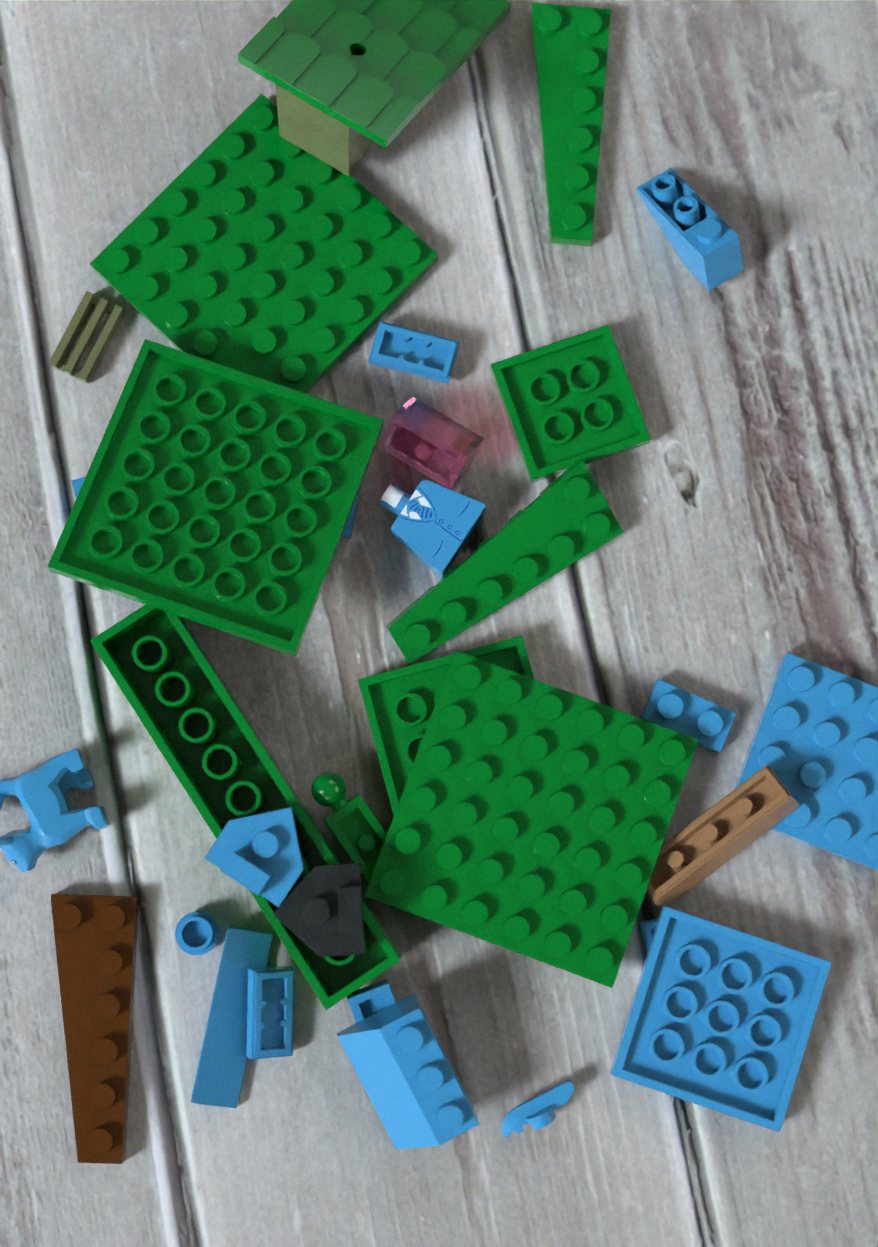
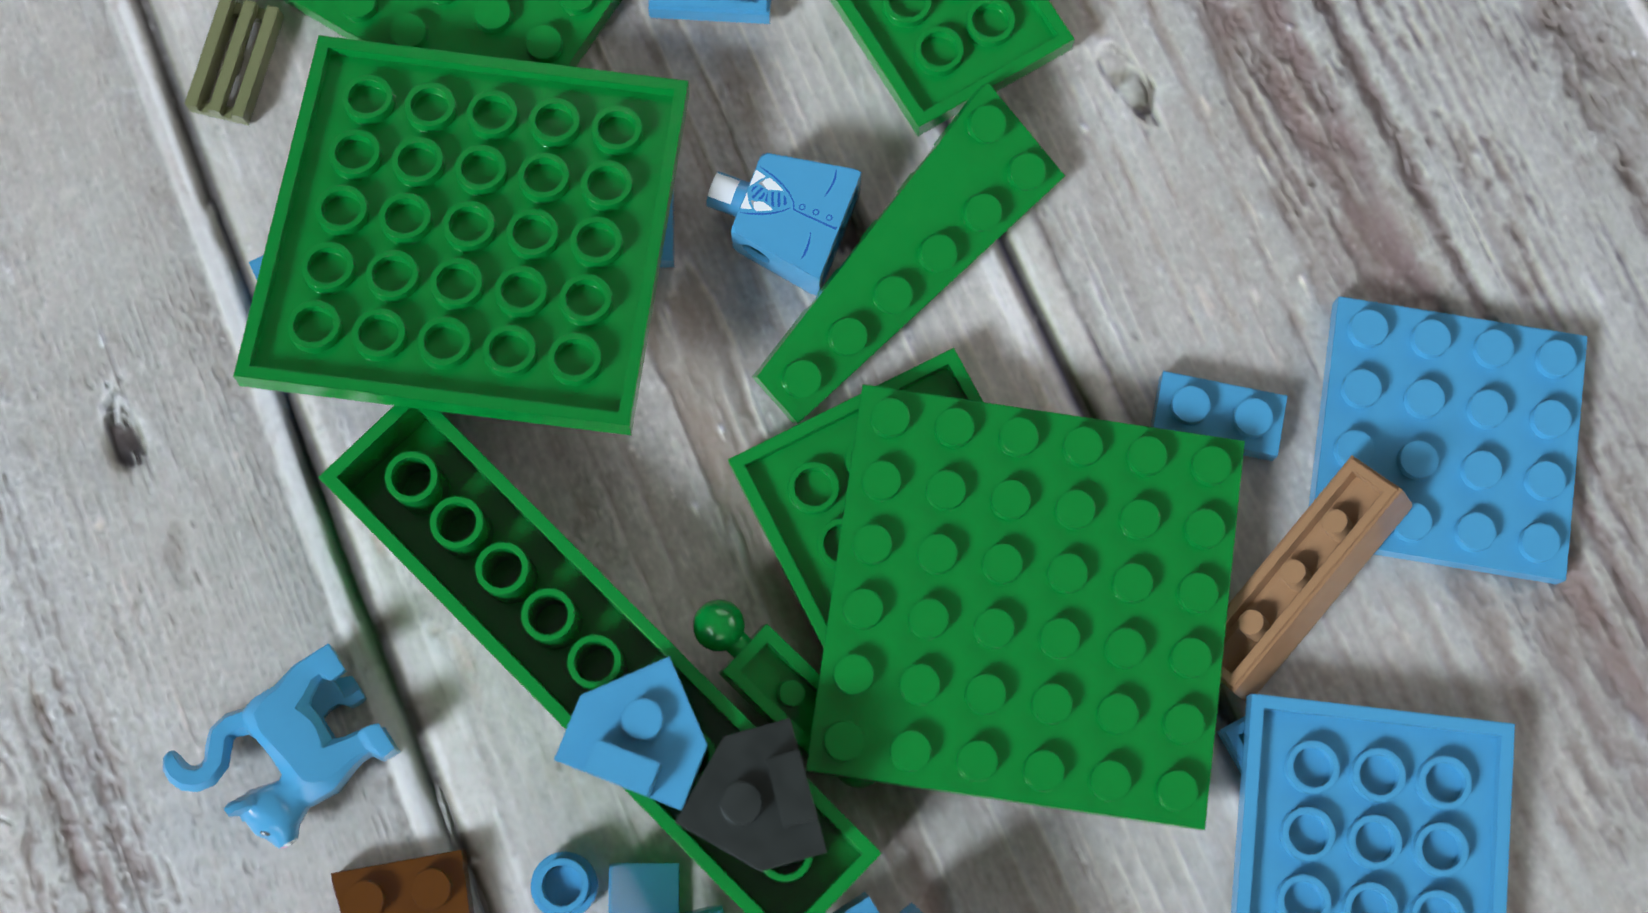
camera: 15 degrees left, 5 degrees down
clear pink brick [379,396,484,490] -> none

